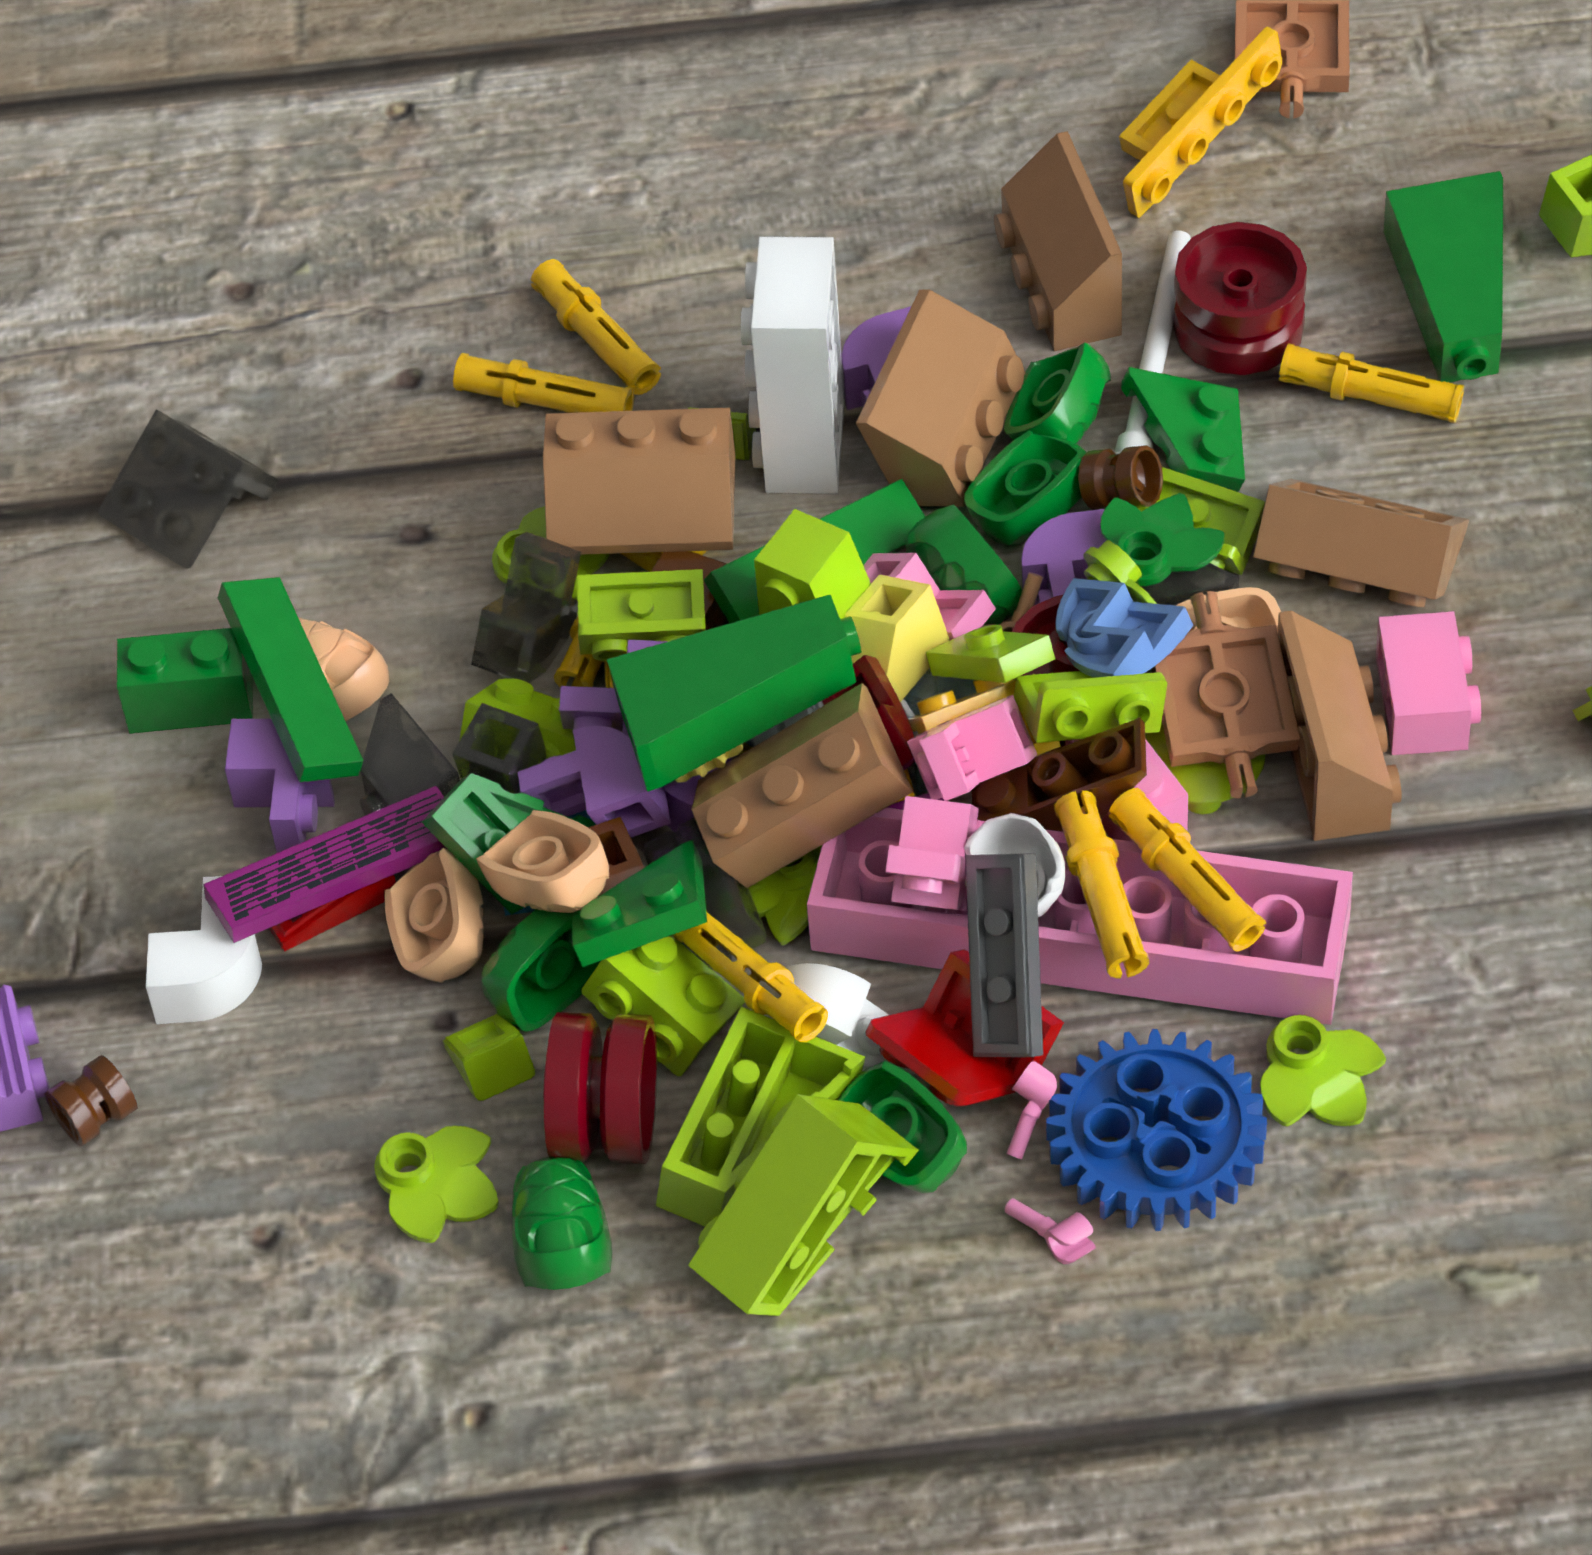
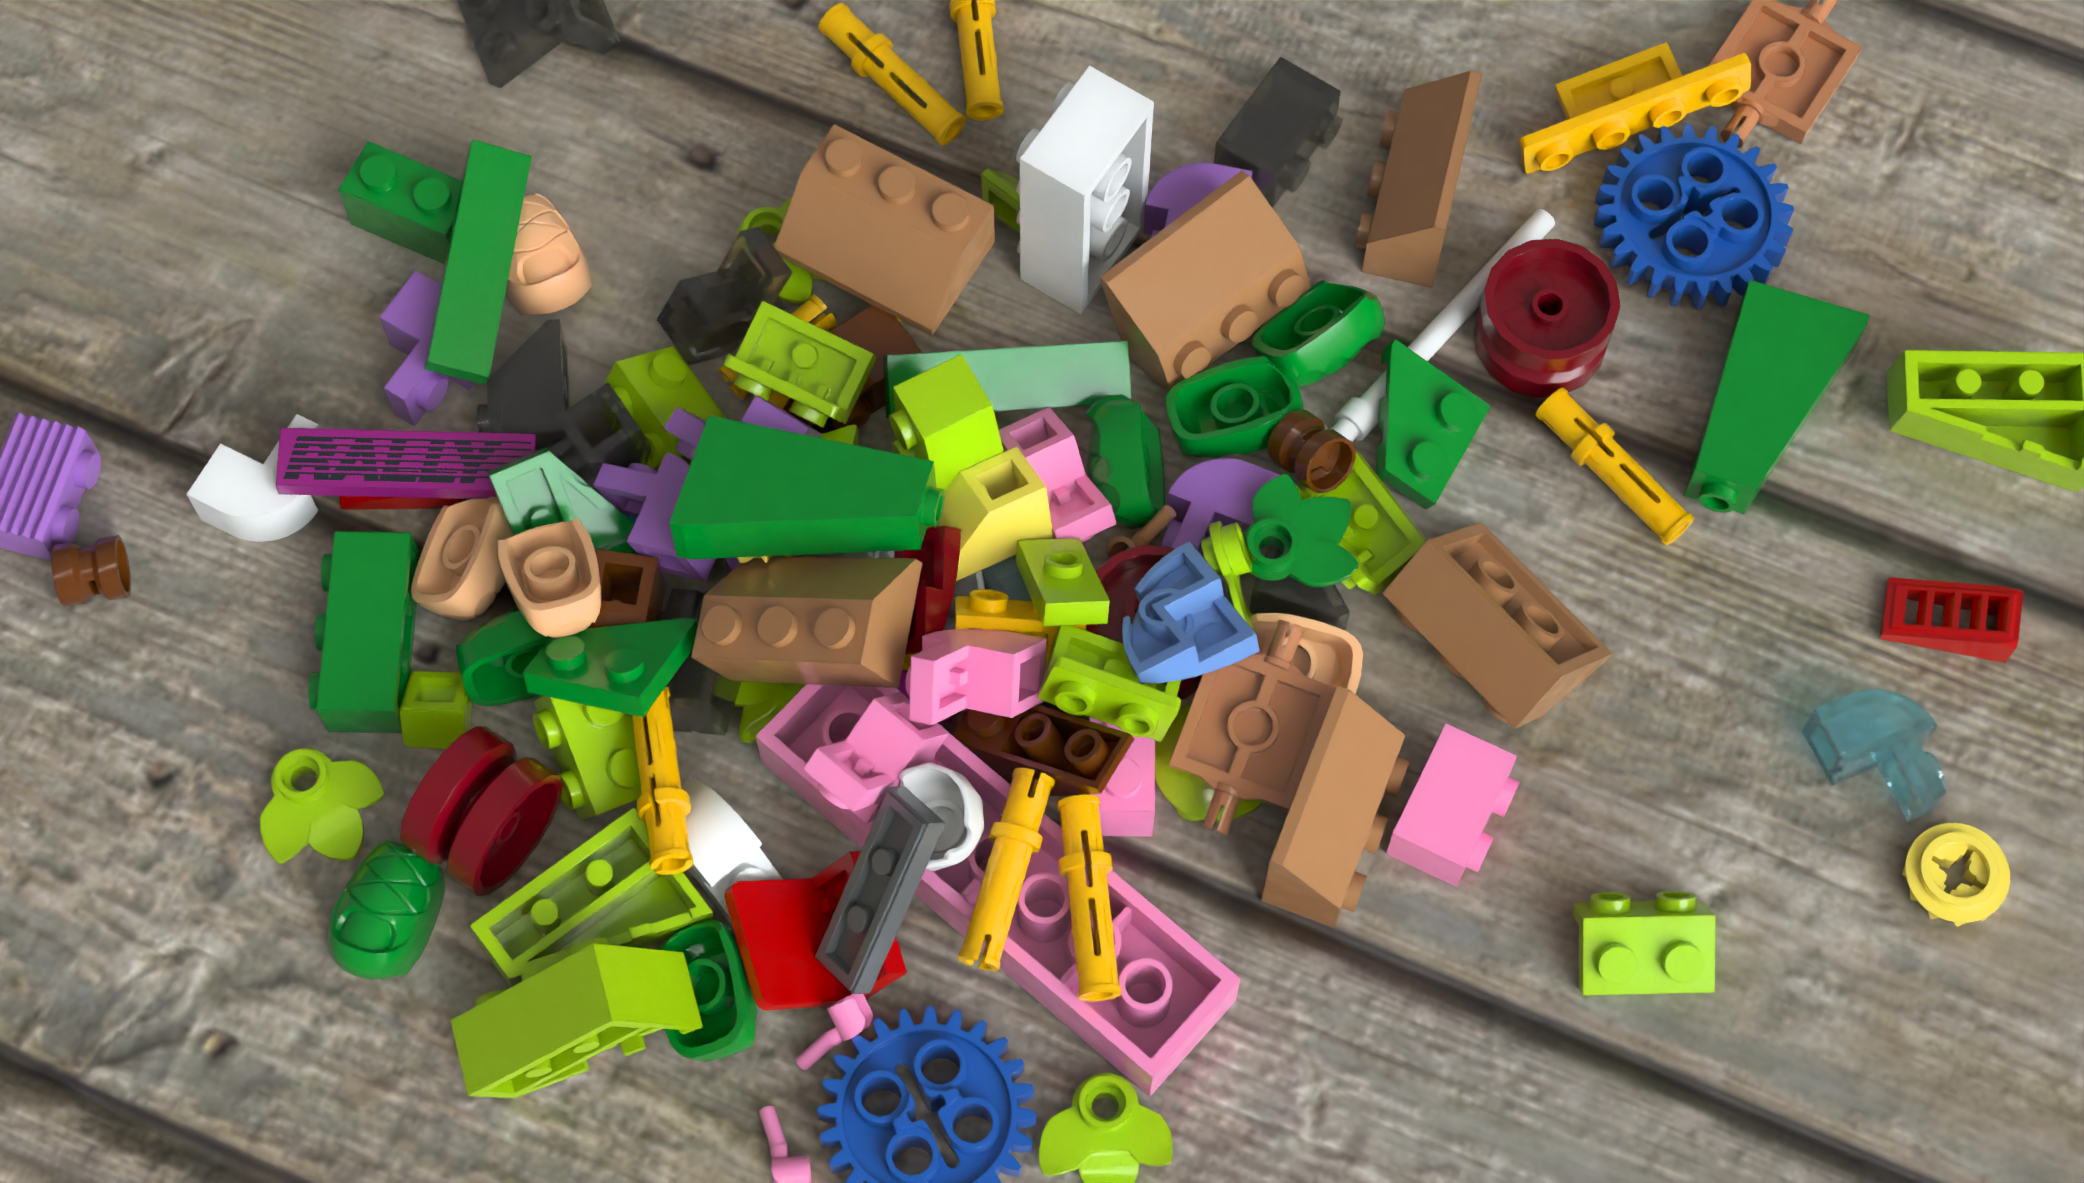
camera: 25 degrees right, 15 degrees up
none -> green brick [308,531,420,733]
none -> clear smoke brick [1214,56,1343,207]
none -> blue gear [1594,123,1794,309]

